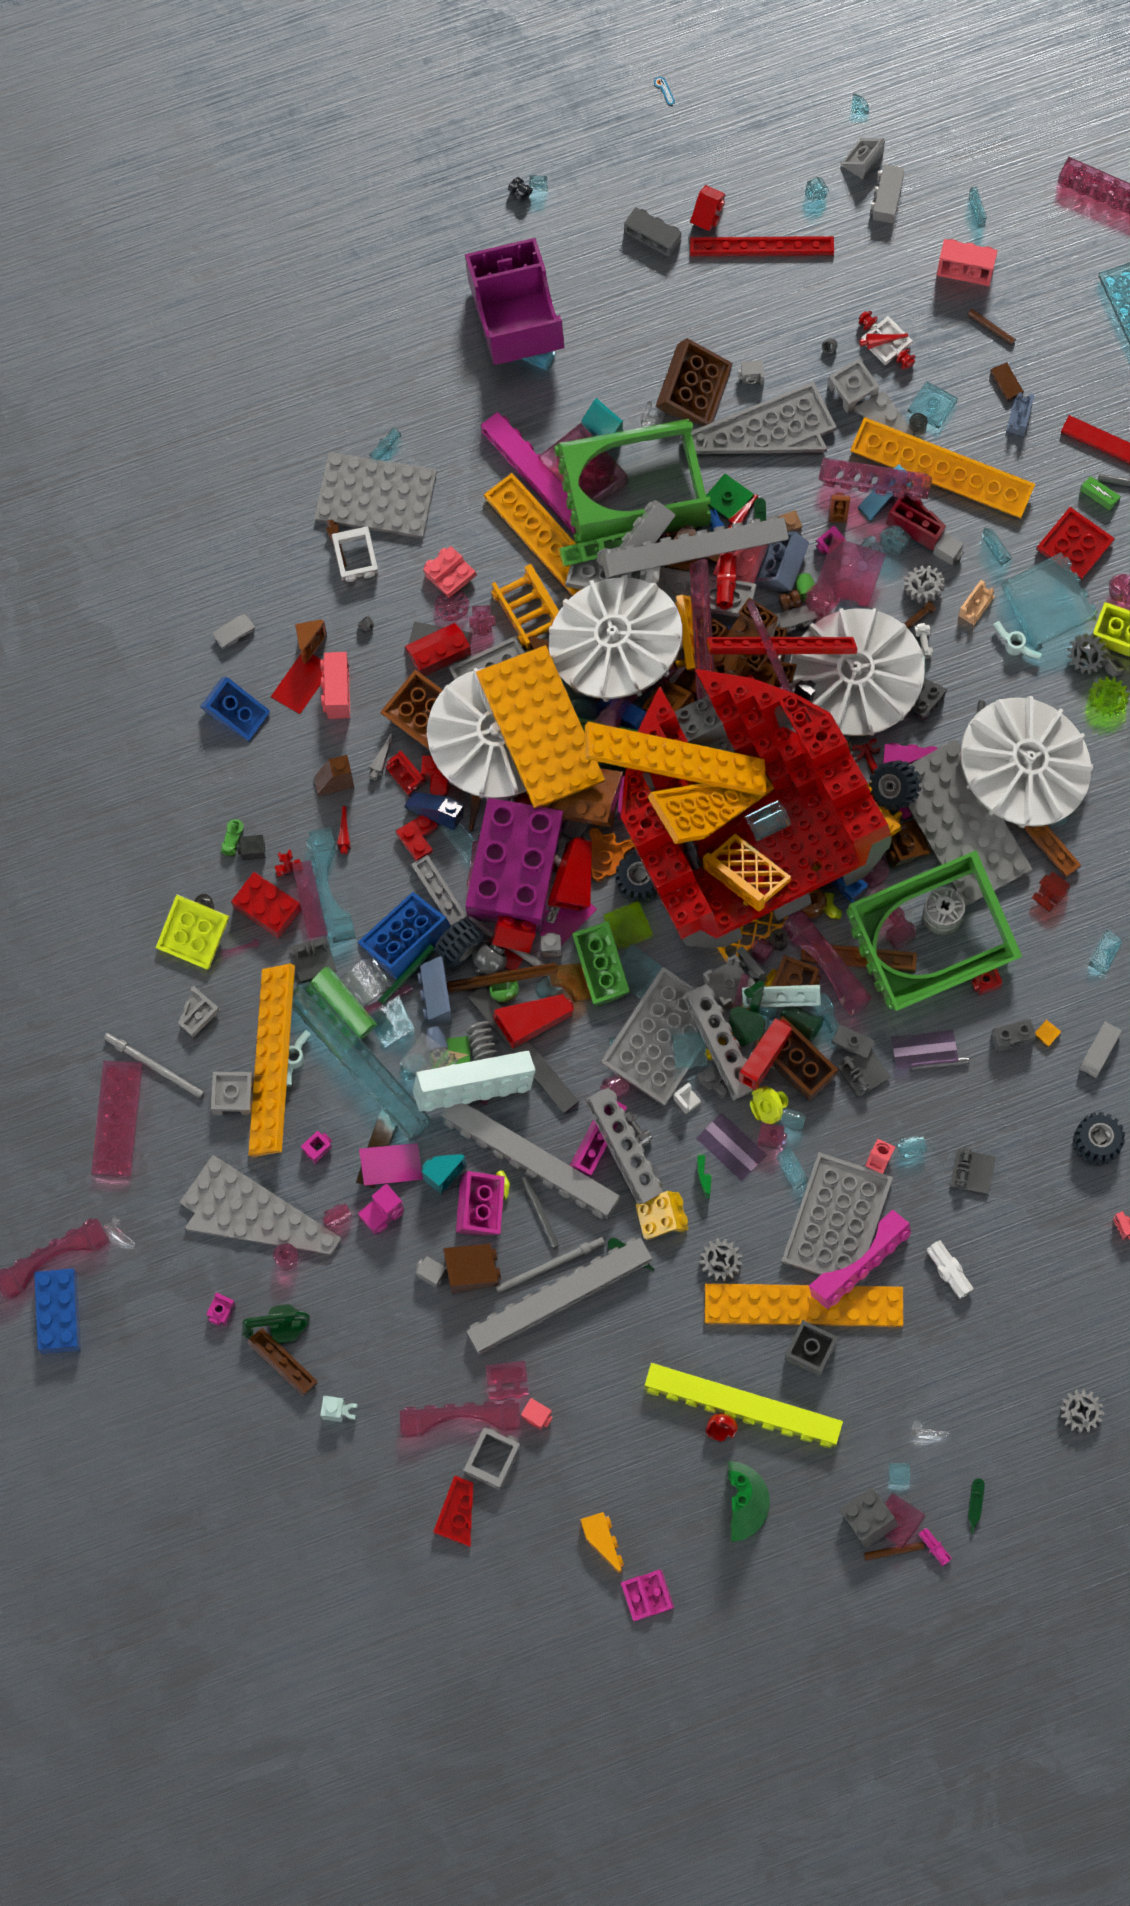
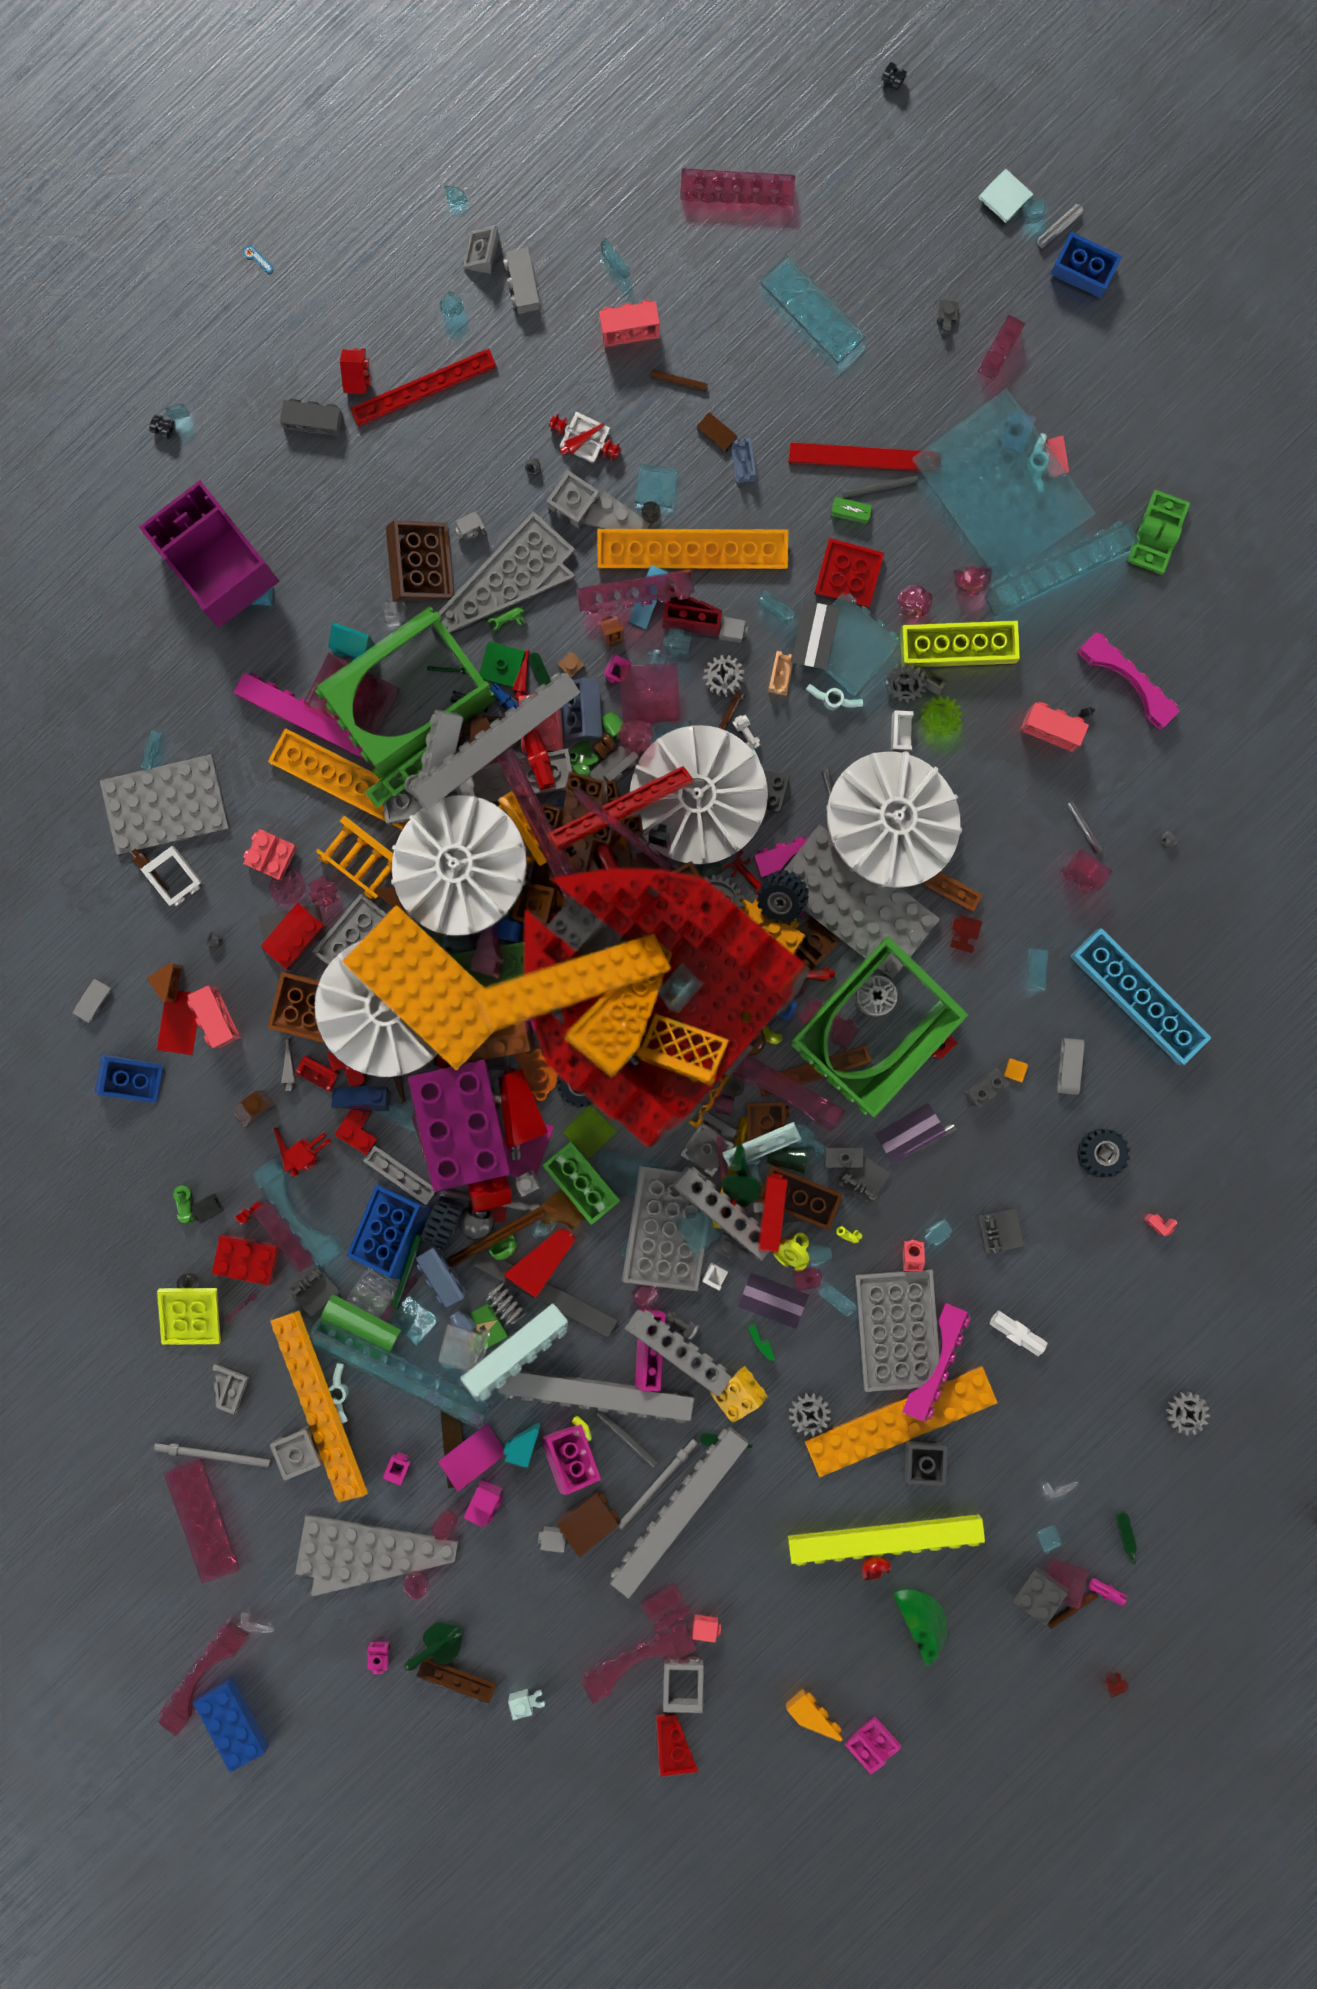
camera: 25 degrees left, 15 degrees up
none -> red brick [284,1132,332,1171]
none -> dark green hinge [427,666,466,674]
none -> bright green piece [488,607,525,632]
none -> bright green plate [569,741,601,776]
none -> dark grey sticker [791,601,840,670]
none -> red piece [805,967,835,982]
none -> neon yellow arm [836,1226,863,1244]
none -> white panel [891,711,914,753]
none -> clear red tile [1106,1673,1129,1698]

